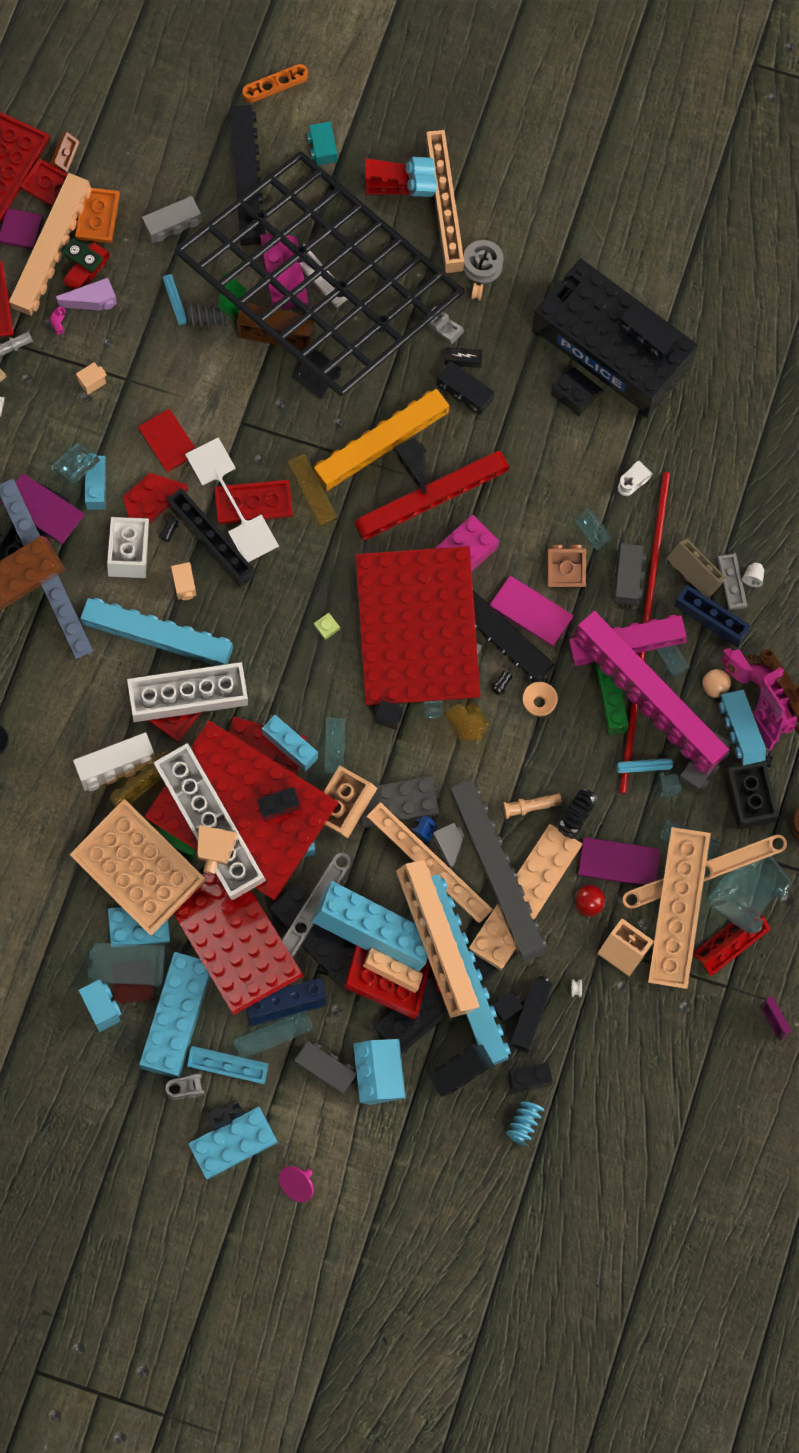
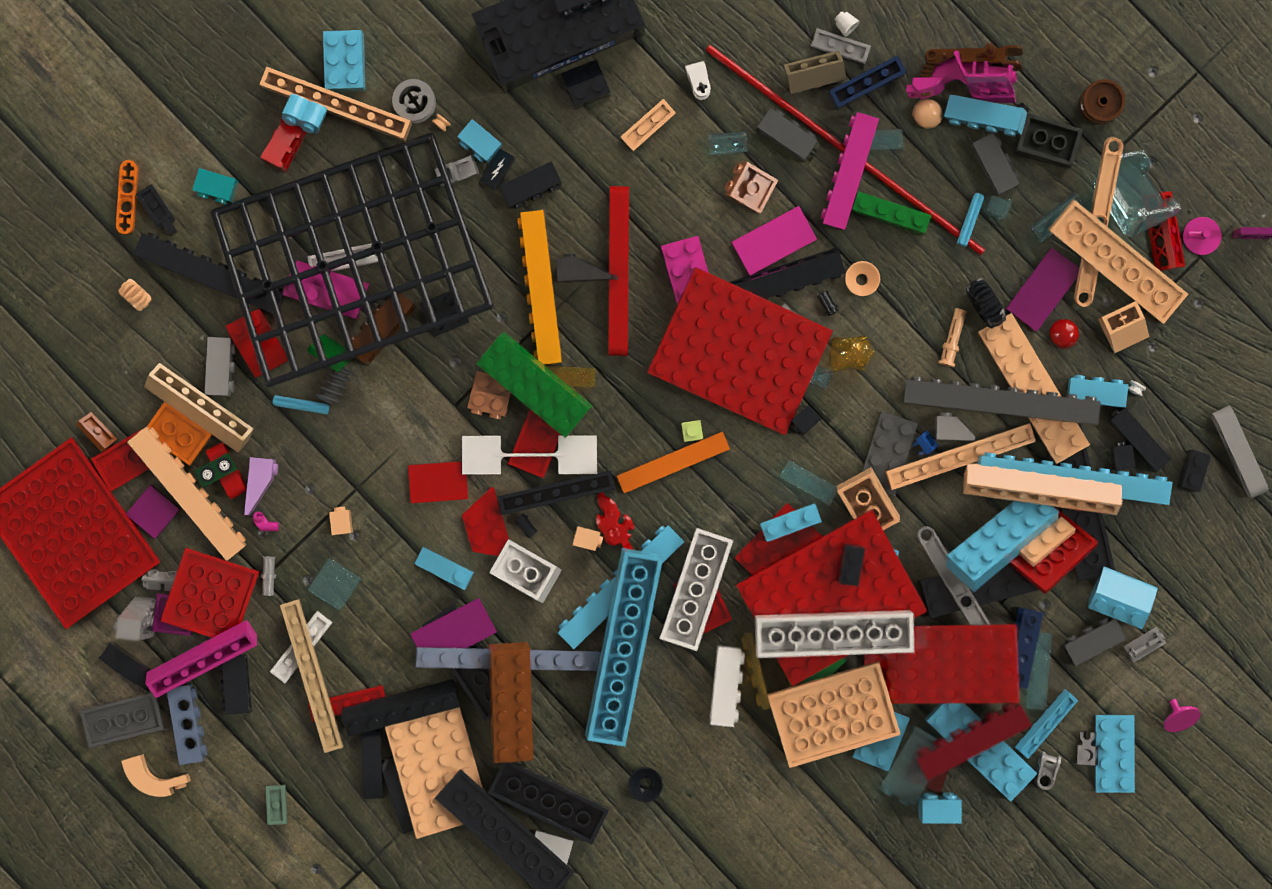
camera: 60 degrees left, 15 degrees up
clear light blue plate [50,442,100,485] -> none
light nougat torso [198,825,238,874] -> none
black brick [429,1044,494,1097] -> none
medium azure piece [506,1101,545,1146] -> none
dark pink brick [573,611,729,775] -> none
none -> light nougat gear [118,279,151,311]
none -> black hinge [136,184,178,236]
none -> tan brick [144,363,254,453]
none -> red slope [226,308,288,378]
none -> clear light blue tile [308,558,362,611]
none -> medium azure brick [323,30,366,92]
none -> medium azure brick [457,119,502,163]
none -> nougat plate [468,371,511,420]
none -> green brick [476,332,593,438]
none -> medium azure brick [585,548,663,746]
none -> red piece [596,492,634,550]
none -> orange tile [617,432,730,493]
none -> light nougat plate [620,99,676,152]
none -> dark red brick [913,703,1032,780]
none -> medium azure brick [1066,375,1128,408]
none -> light grey hinge [1123,627,1166,663]
none -> dark pink shield [1183,217,1221,255]
none -> light grey beam [1211,406,1269,499]

